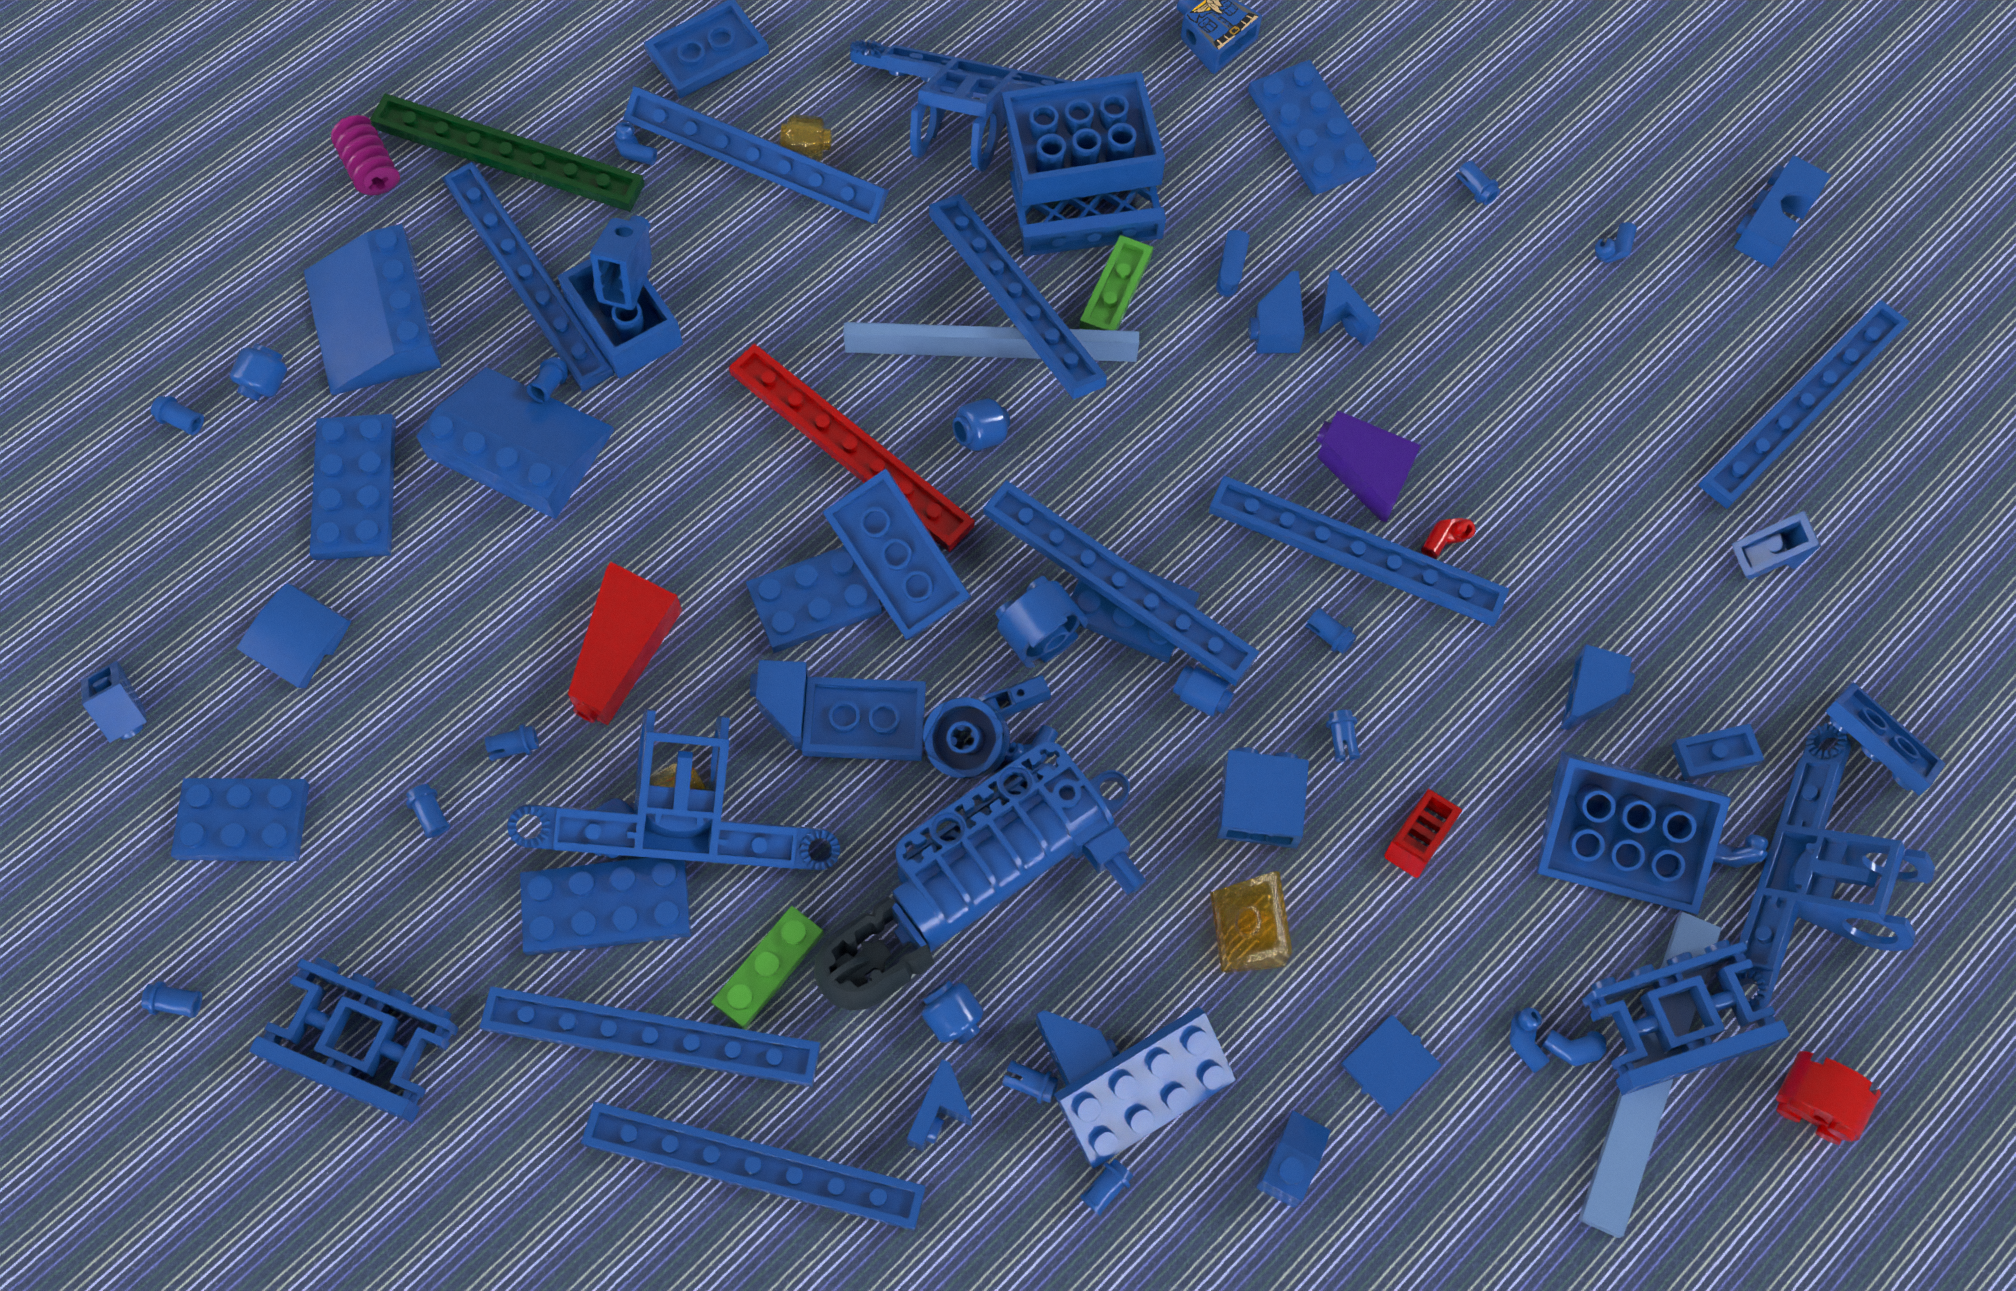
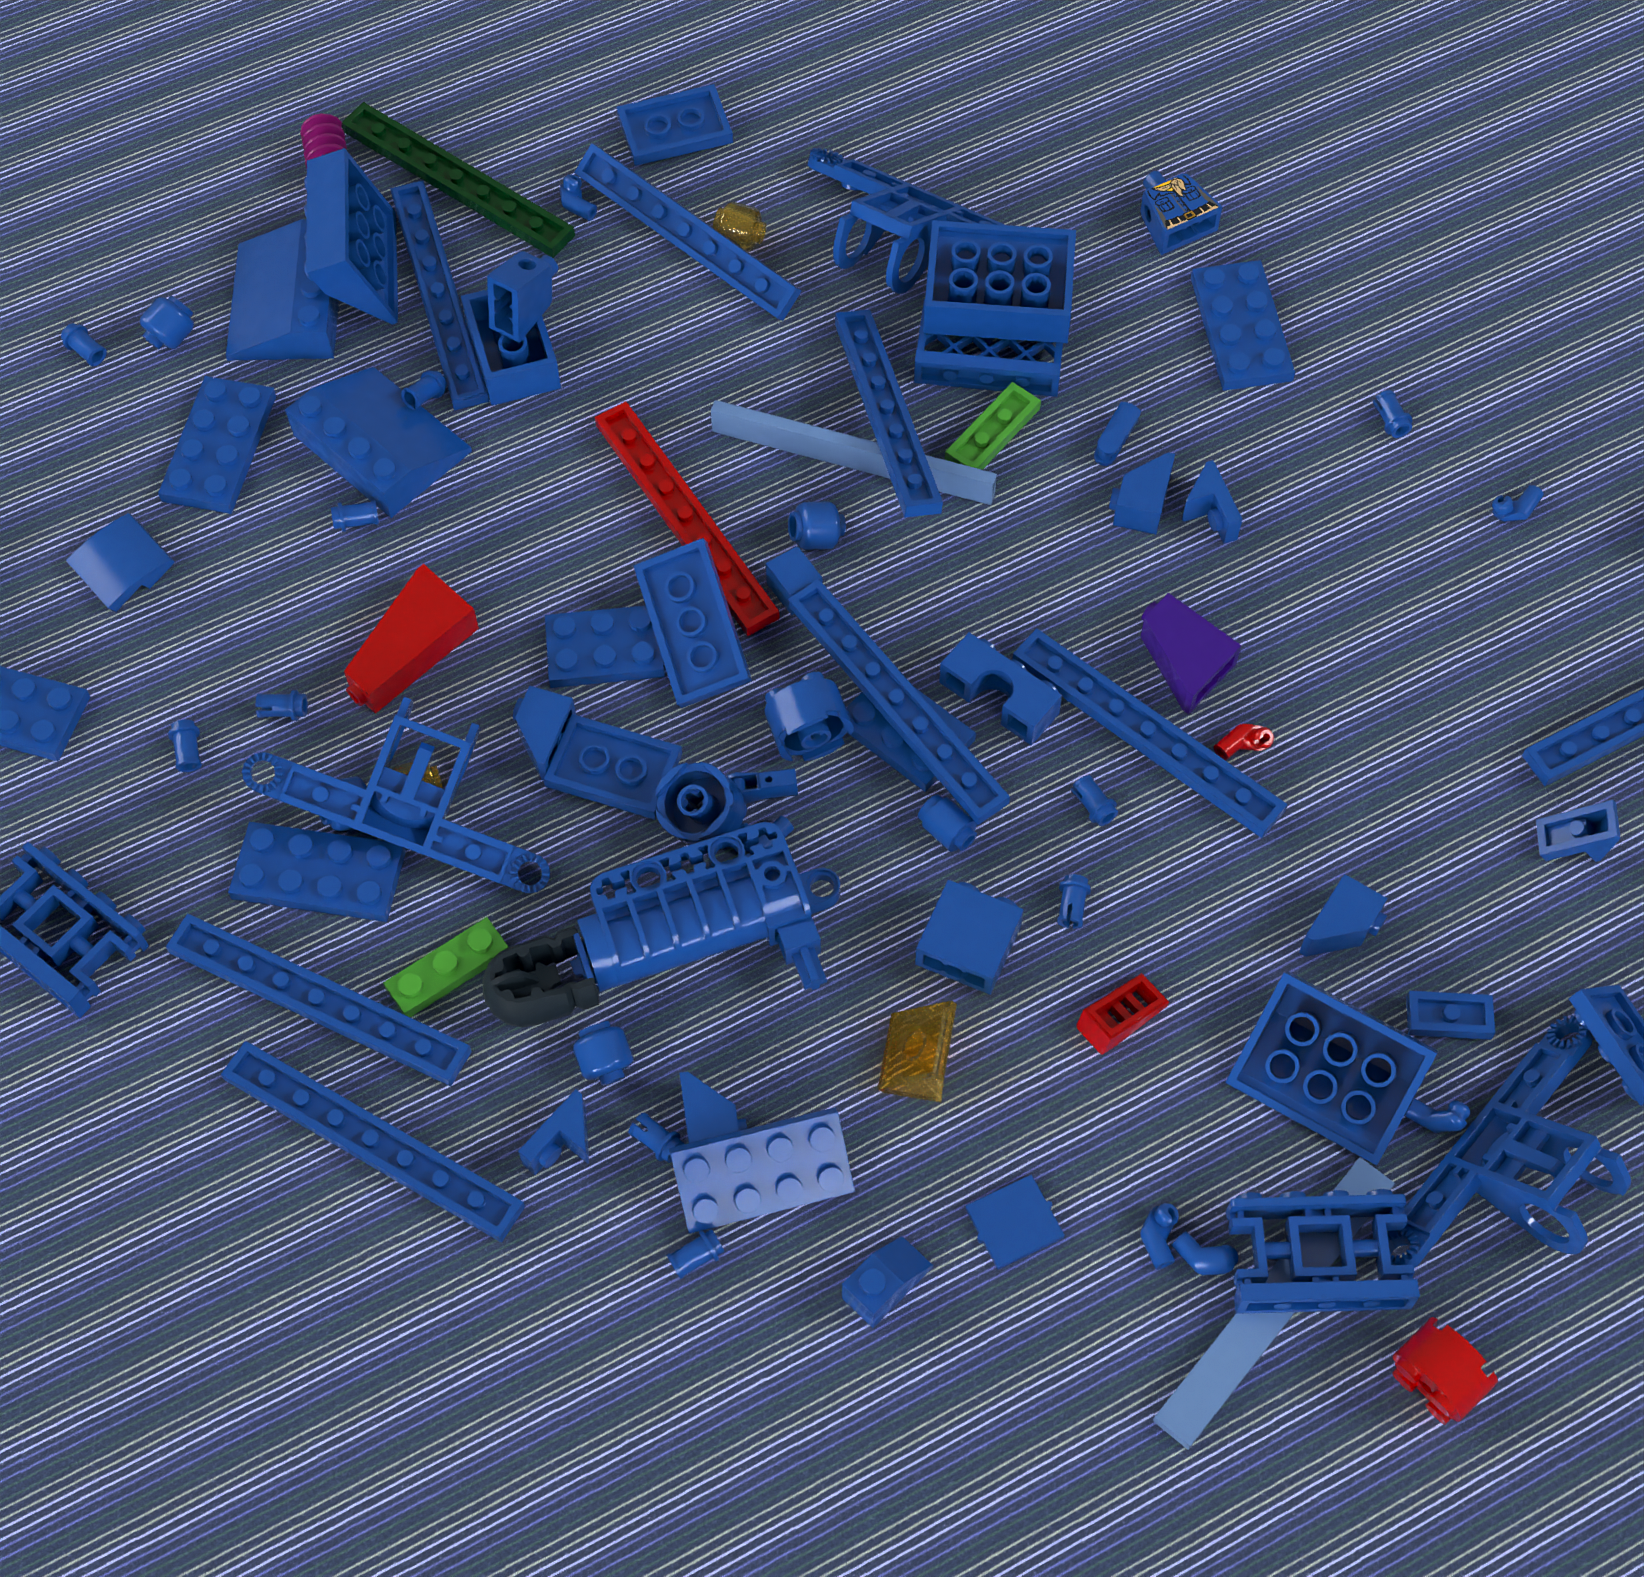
camera: 20 degrees right, 5 degrees down
none -> blue slope [304,148,398,324]
none -> blue pin [331,500,379,532]
none -> blue panel [766,547,823,616]
none -> blue arch [939,632,1062,746]

